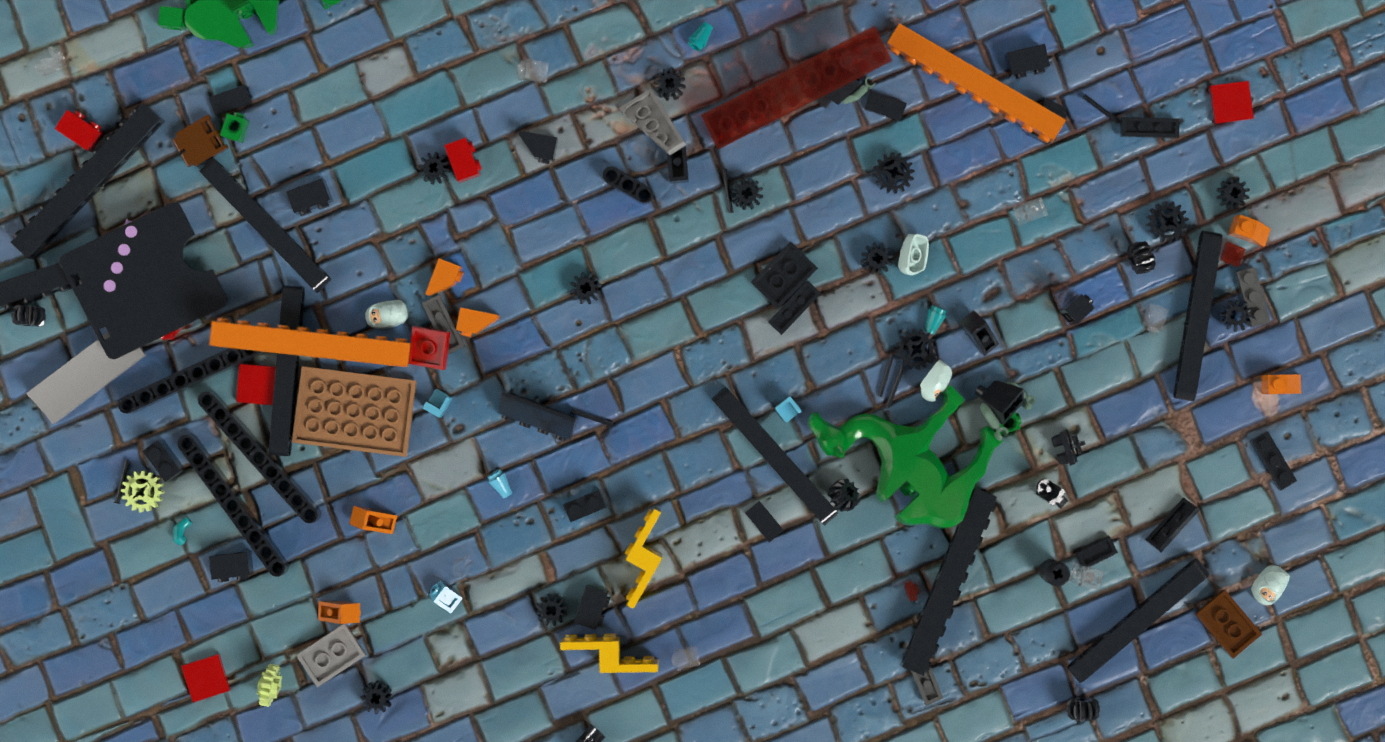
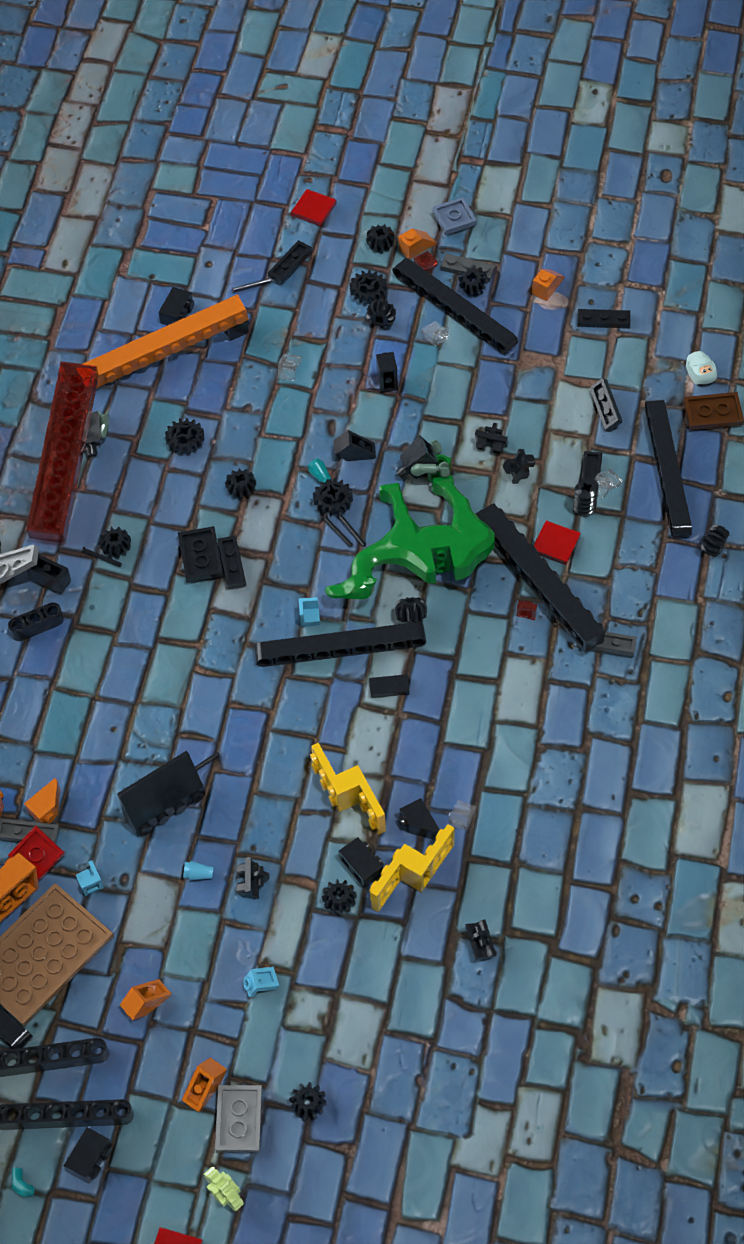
camera: 55 degrees left, 30 degrees down
black brick [563,489,607,522] -> none
black gear [570,272,602,305] -> none
black tile [864,91,907,122] -> none
light aqua piece [898,234,929,275] -> none
light aqua piece [920,360,952,402] -> none
none -> black hips [236,857,270,899]
none -> black slope [398,798,440,840]
none -> sand blue plate [432,197,477,235]
none -> red tile [534,521,581,565]

